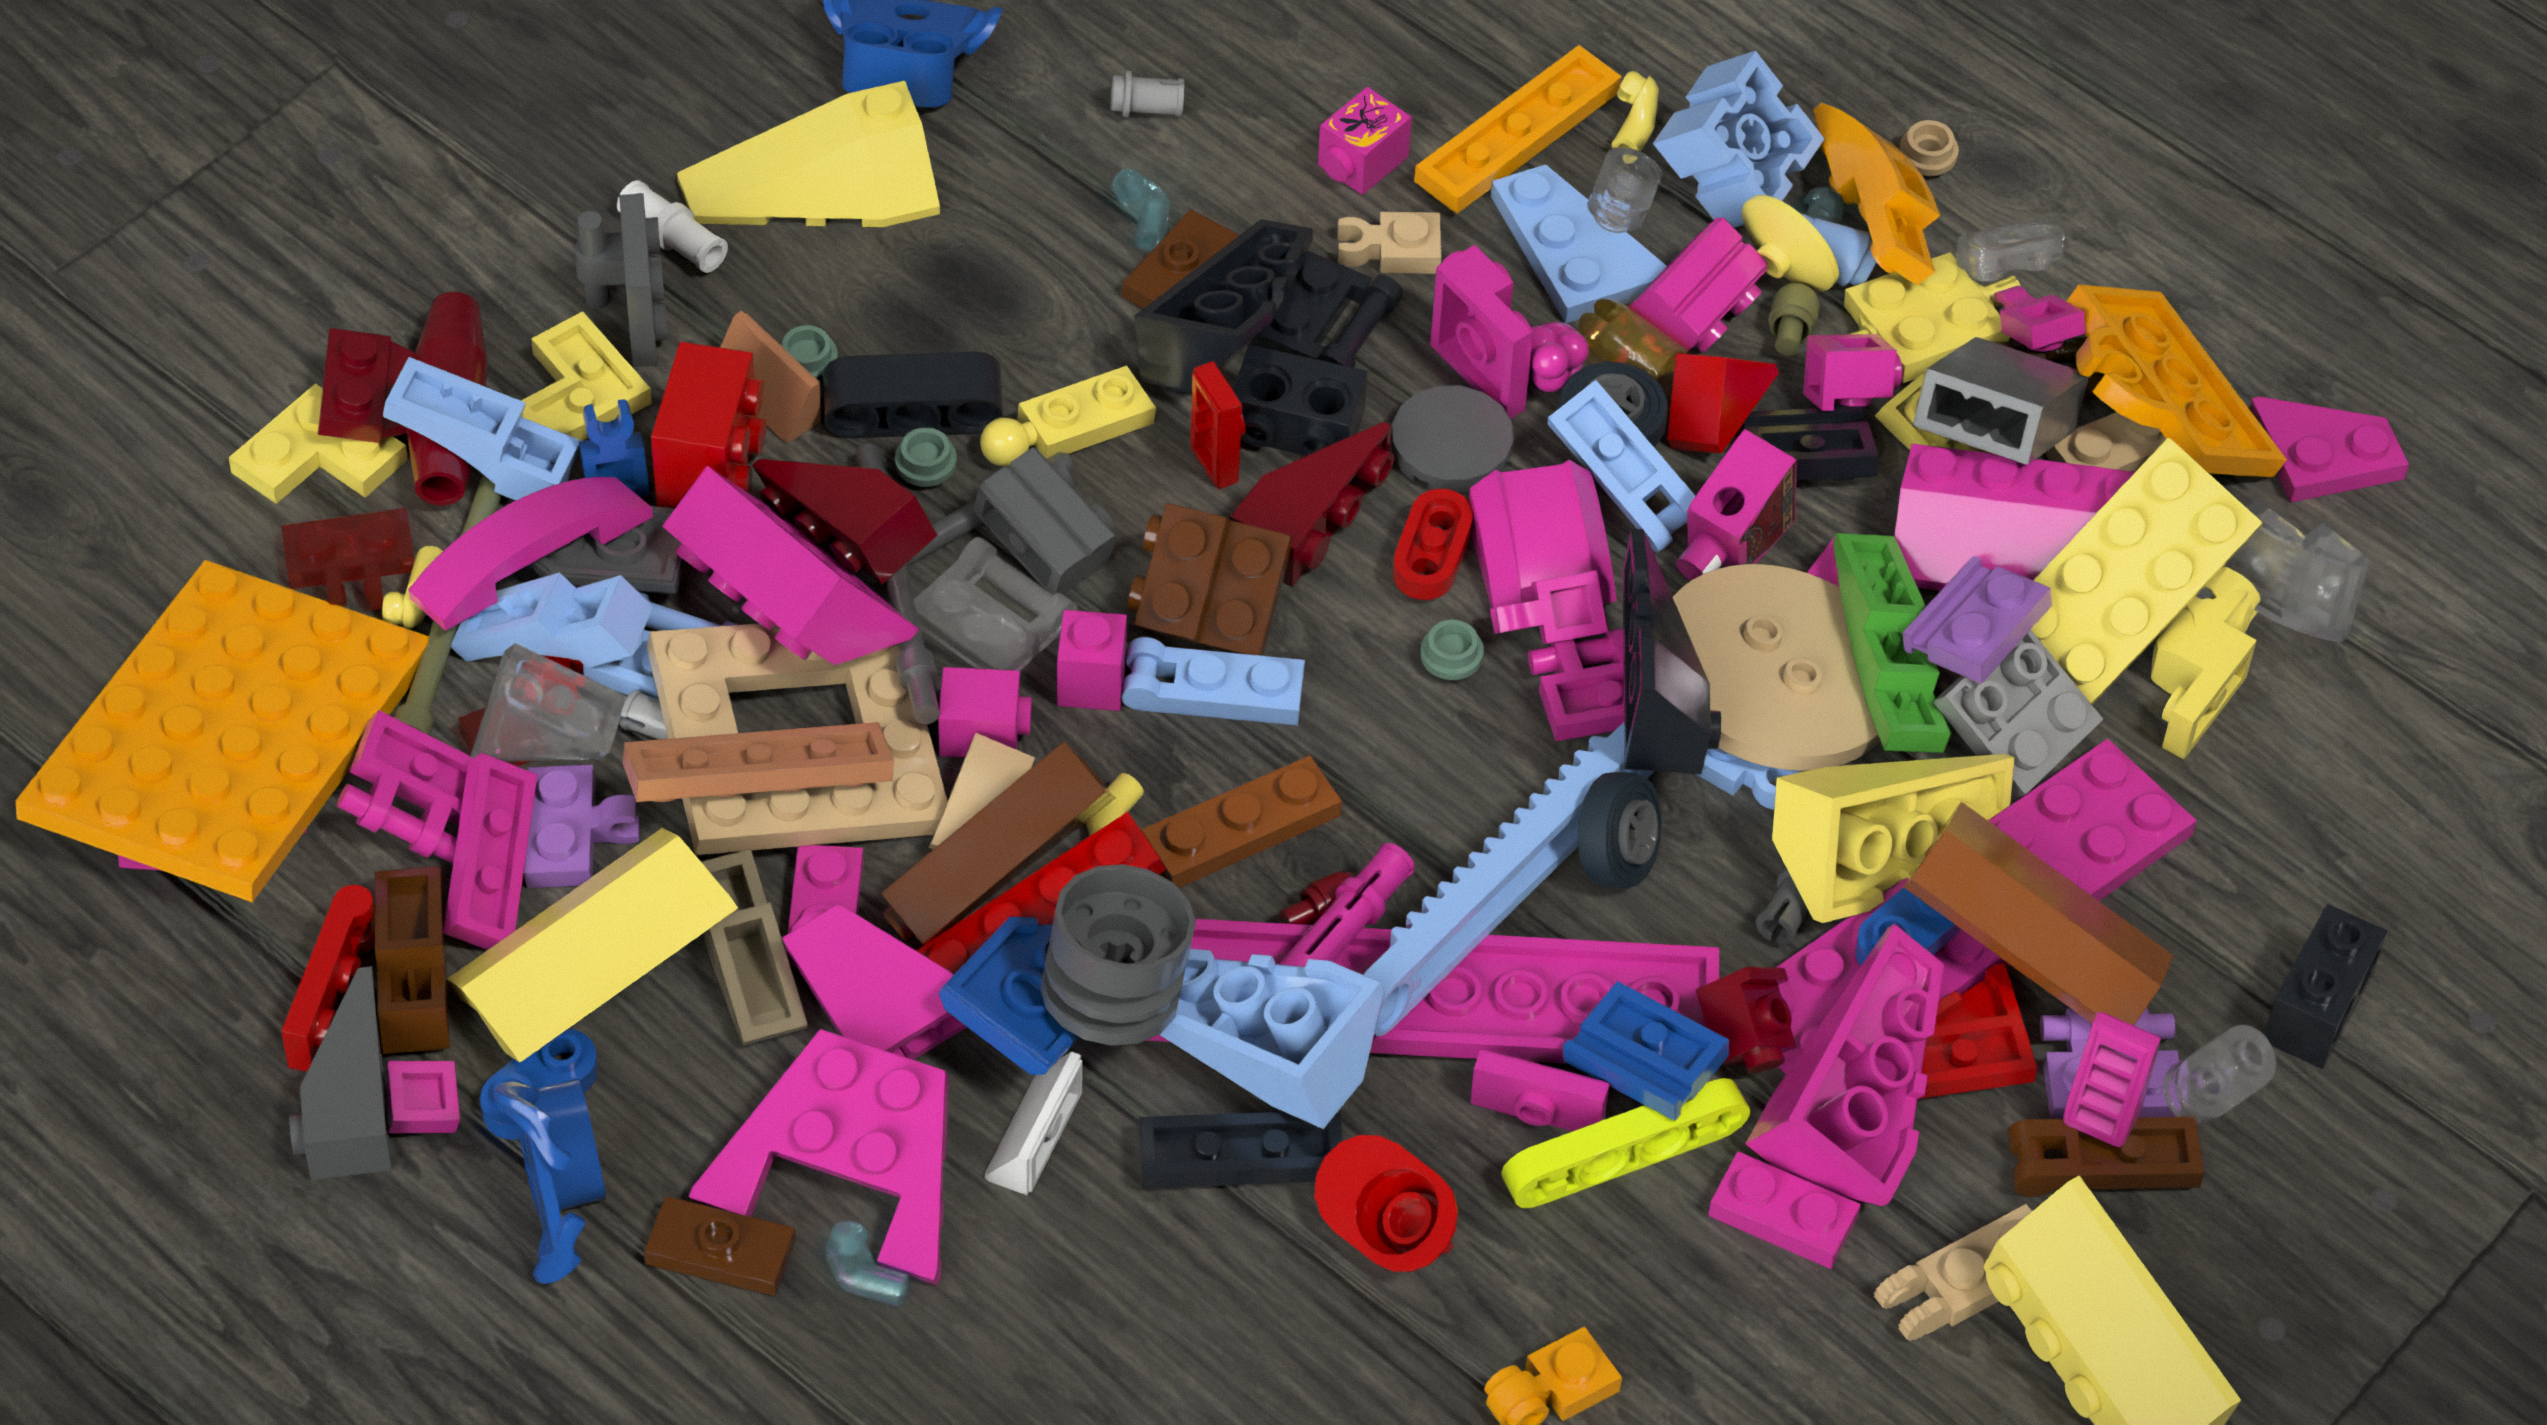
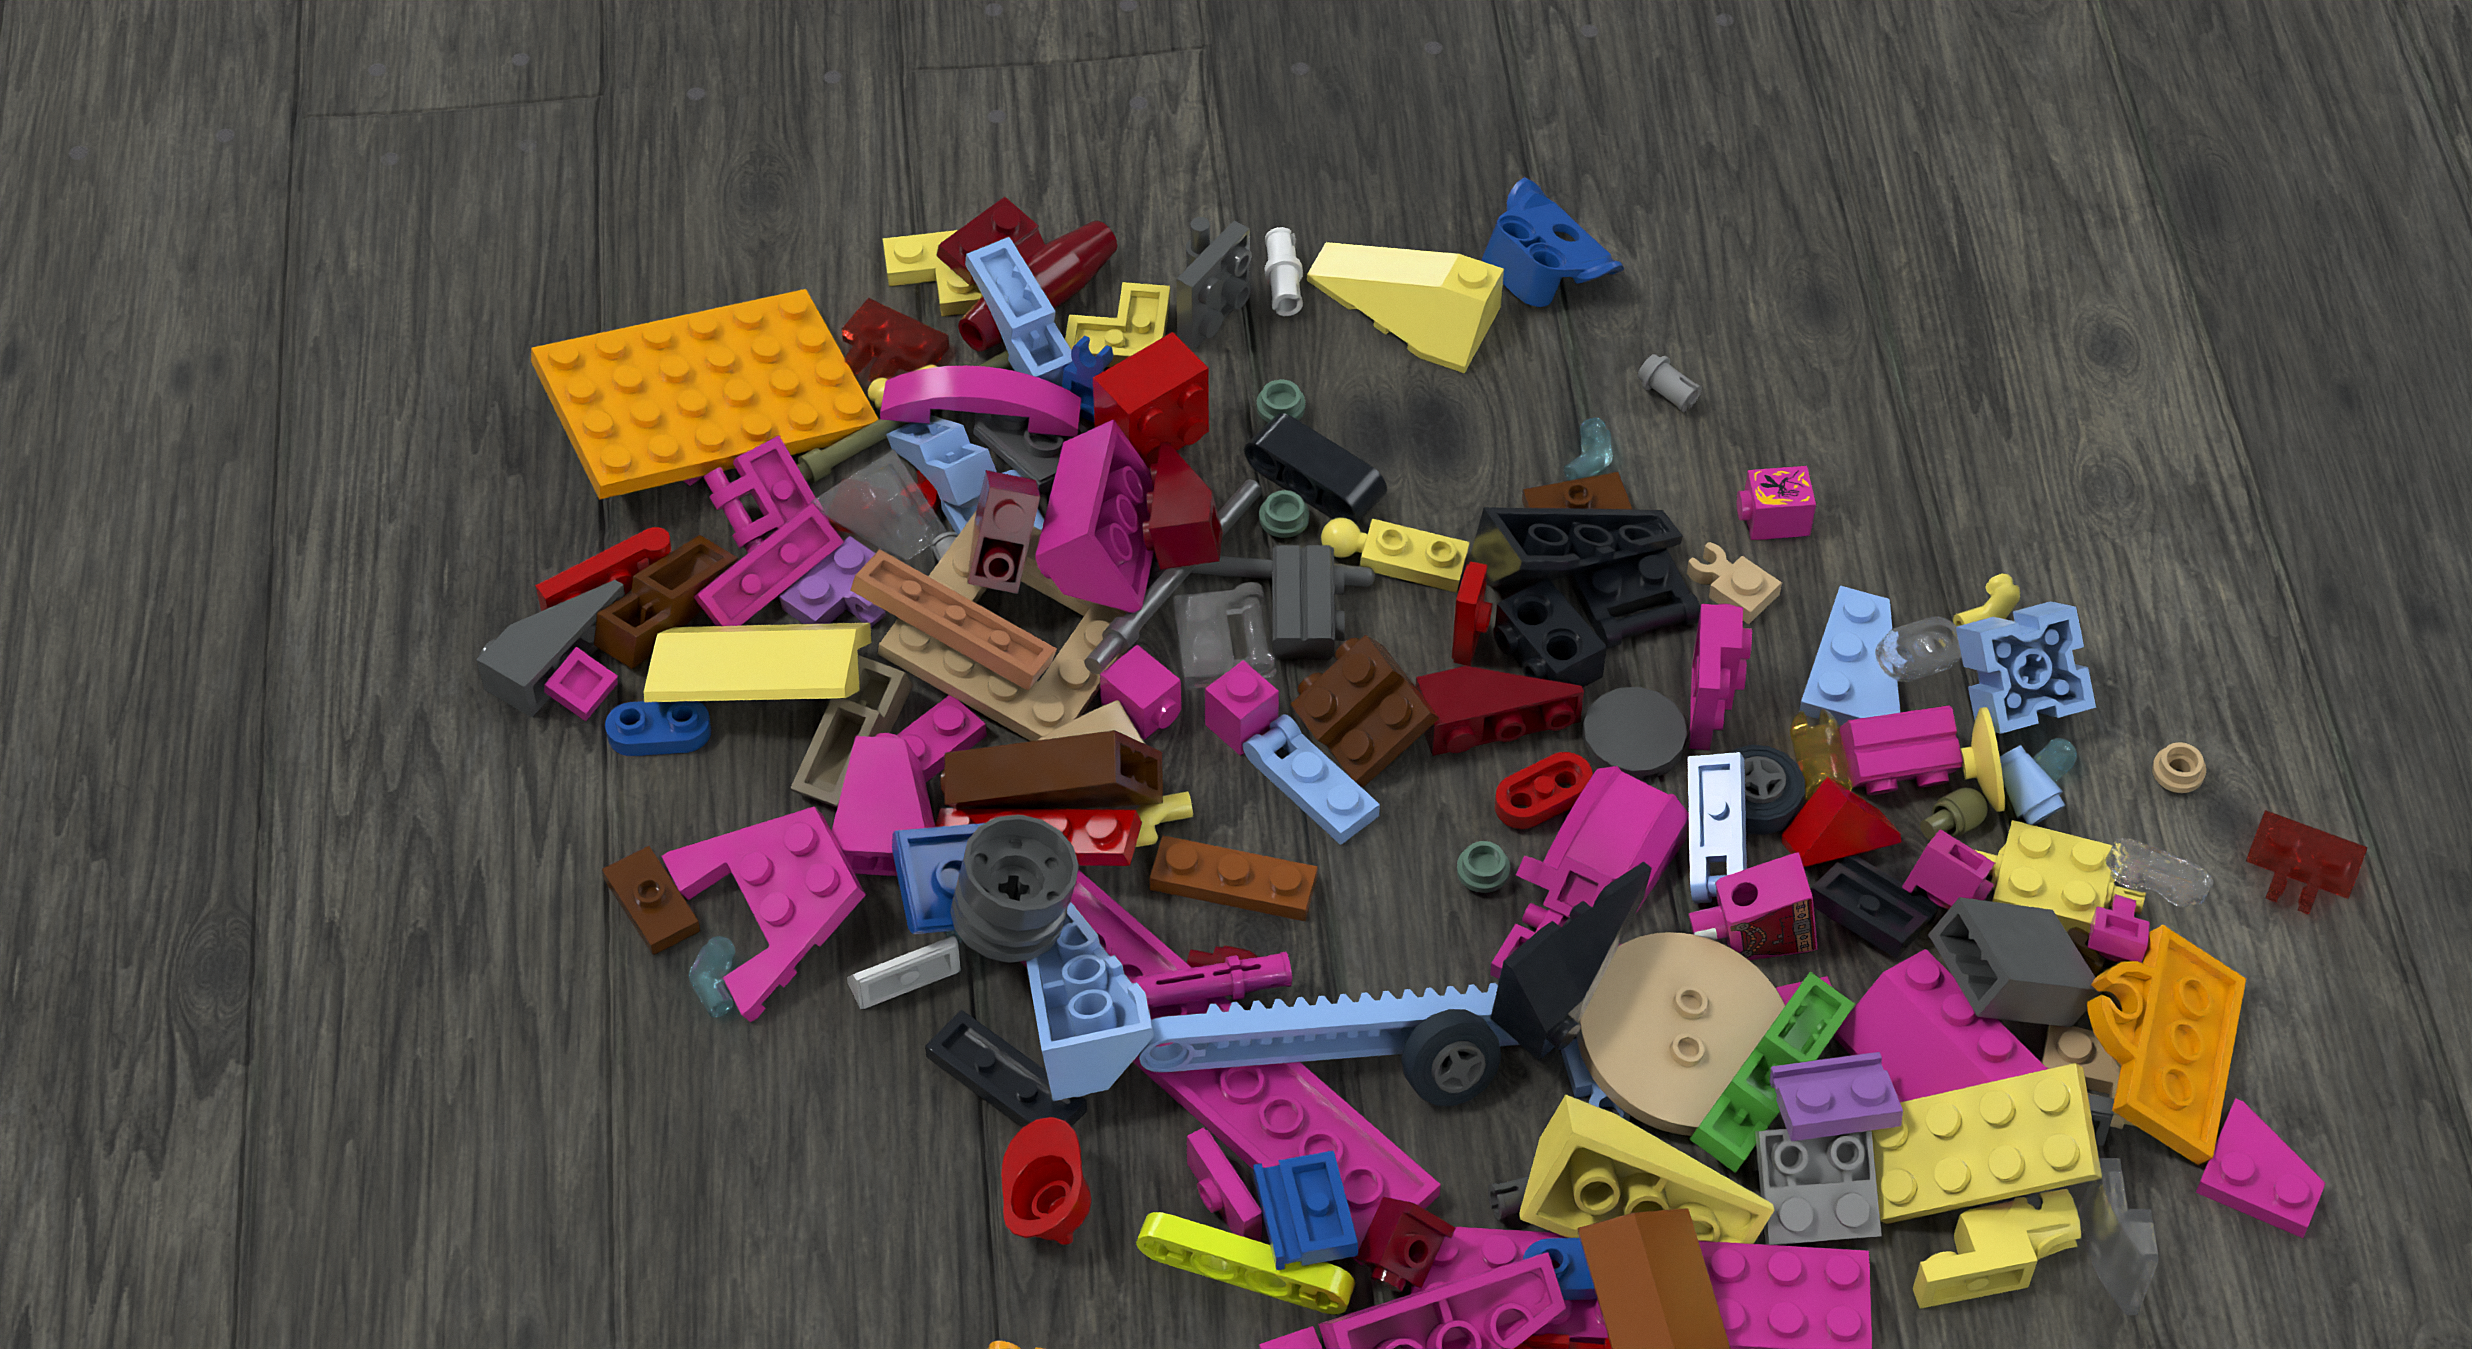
camera: 45 degrees right, 0 degrees up
blue piece [494,1079,606,1284] -> none
nougat slope [720,311,821,443] -> none
light orange plate [1414,45,1622,214] -> none
dark pink piece [1529,321,1589,392] -> none
light orange slope [1813,102,1940,286] -> none
none -> slope [967,470,1040,594]
none -> clear red hinge [2246,810,2368,914]

